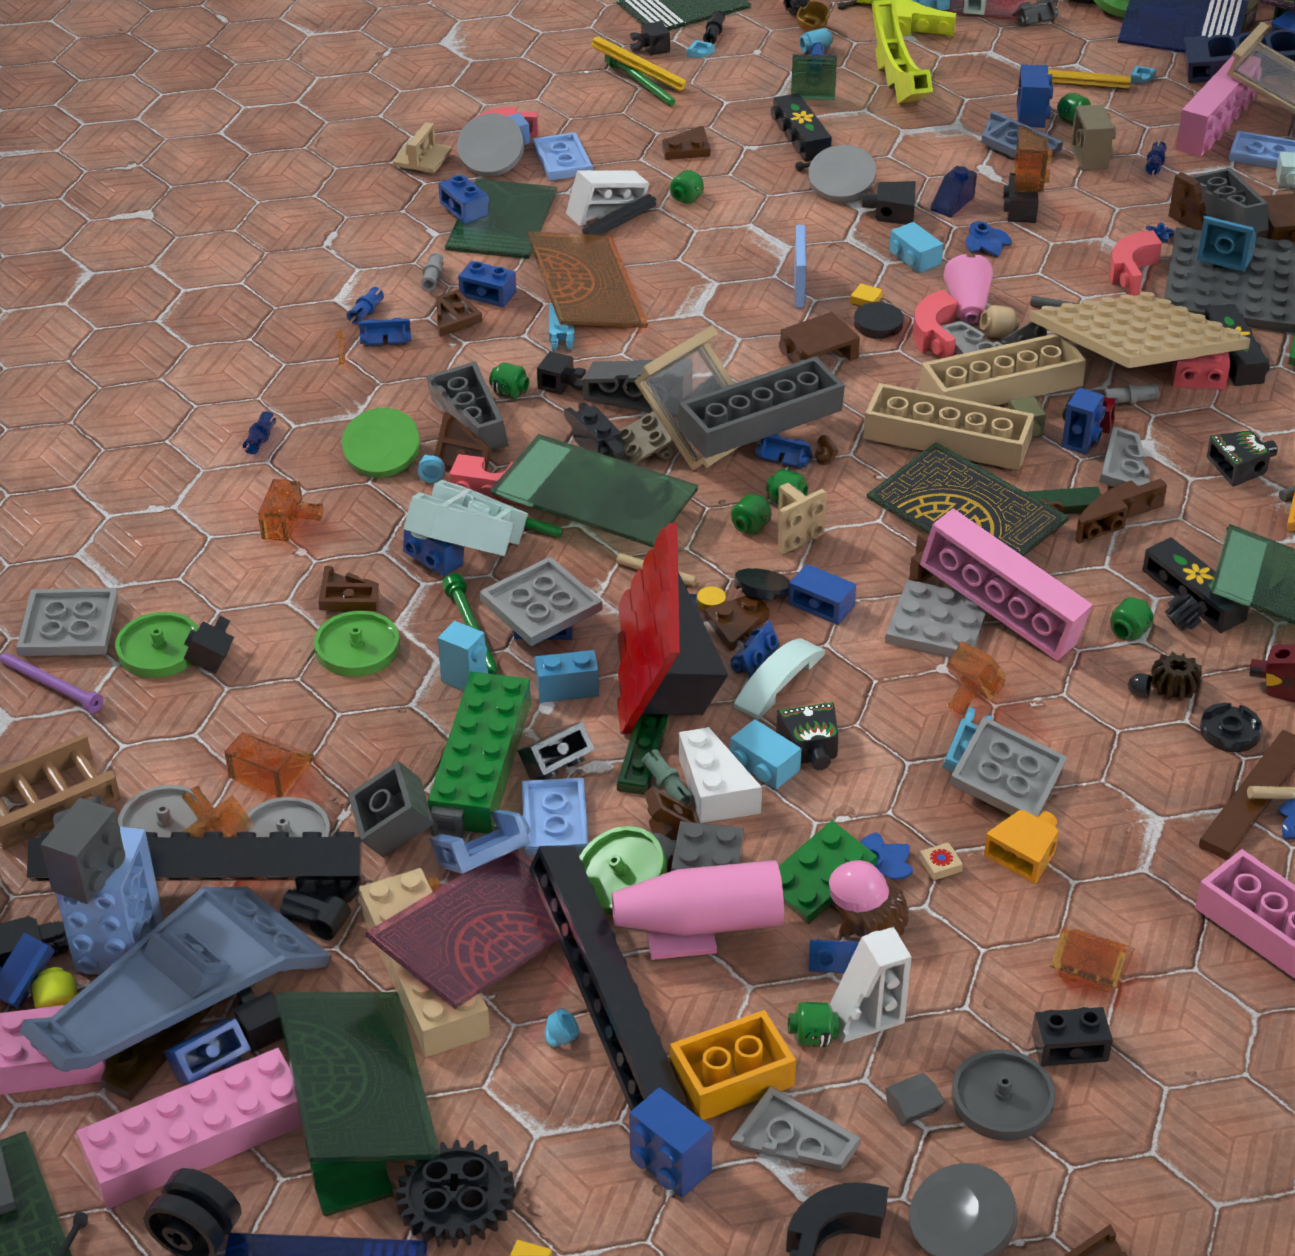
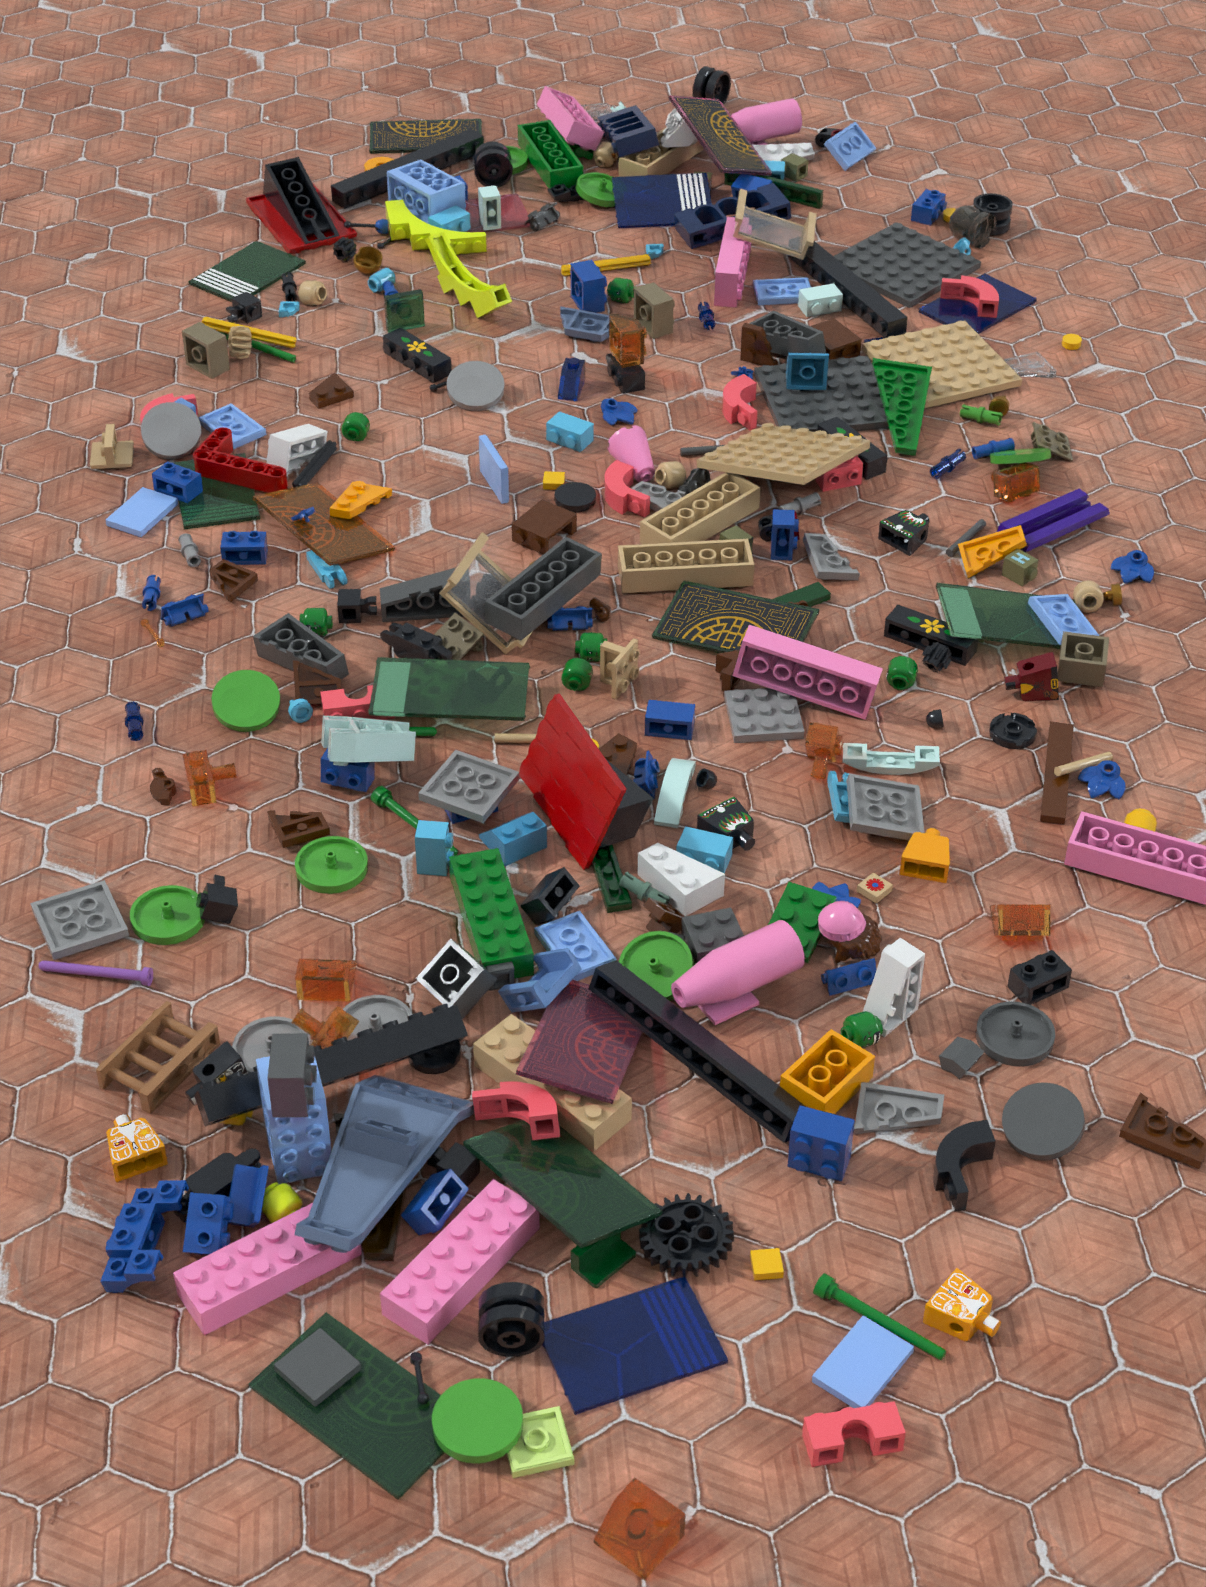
camera: 25 degrees left, 0 degrees up
black piece [280,889,351,940] -> none
medium azure tile [545,1009,579,1047] -> none
black tile [734,568,790,600] -> none
black torso [862,181,916,225] -> none
reddish brown slope [1075,479,1167,544] -> none
dark brown gear [1151,652,1202,701] -> none
none -> light blue tile [106,487,178,537]
none -> reddish brown piece [150,768,177,806]
none -> dark tan brick [182,322,230,379]
none -> red beam [193,427,288,495]
none -> tan gear [228,326,252,359]
none -> blue plant [291,506,315,523]
none -> tan head [298,280,327,306]
none -> light orange wing [330,481,392,519]
none -> coral arch [472,1081,560,1140]
none -> black hinge [696,768,717,789]
none -> light aqua slope [843,743,940,775]

